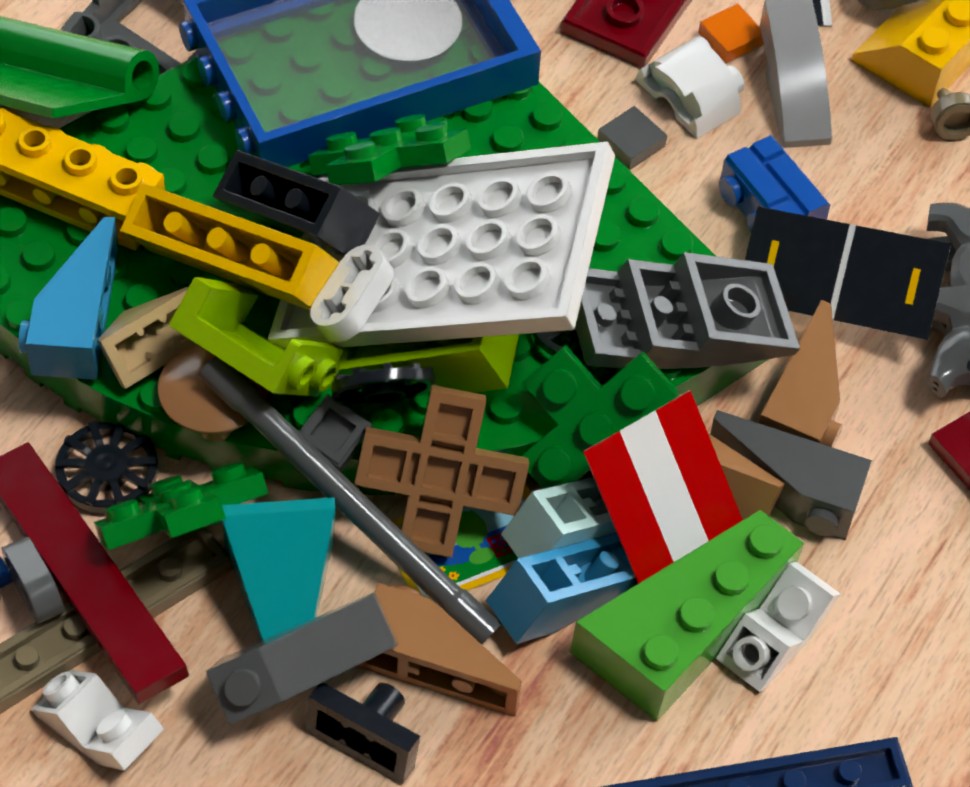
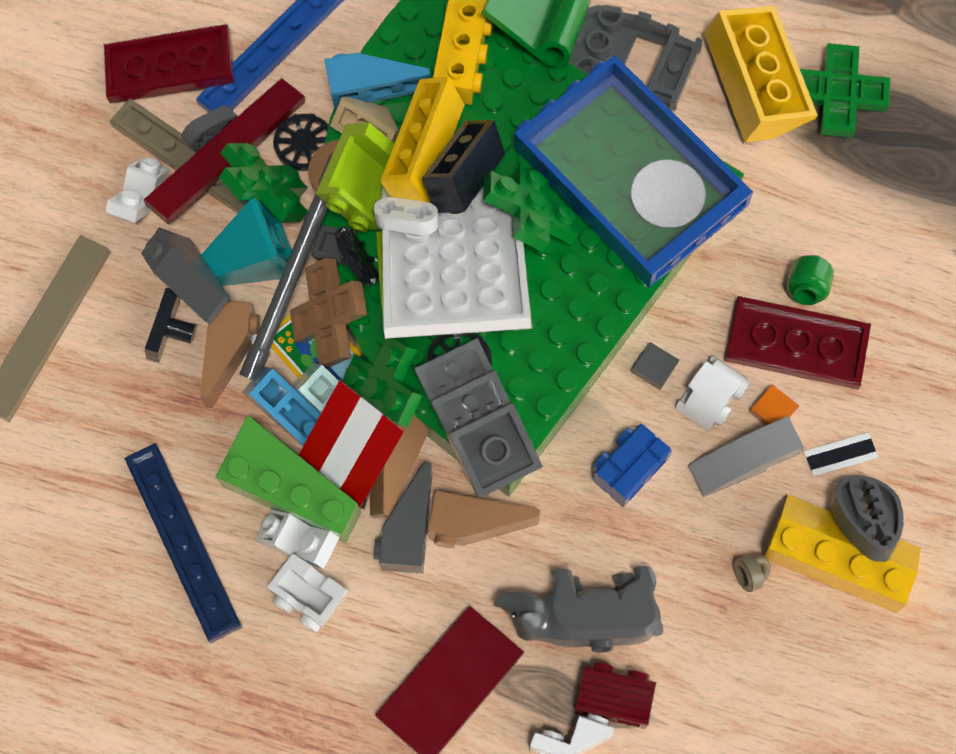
camera: 80 degrees right, 15 degrees up
black sticker [745,206,951,340] -> none
none -> white cylinder [267,553,348,633]

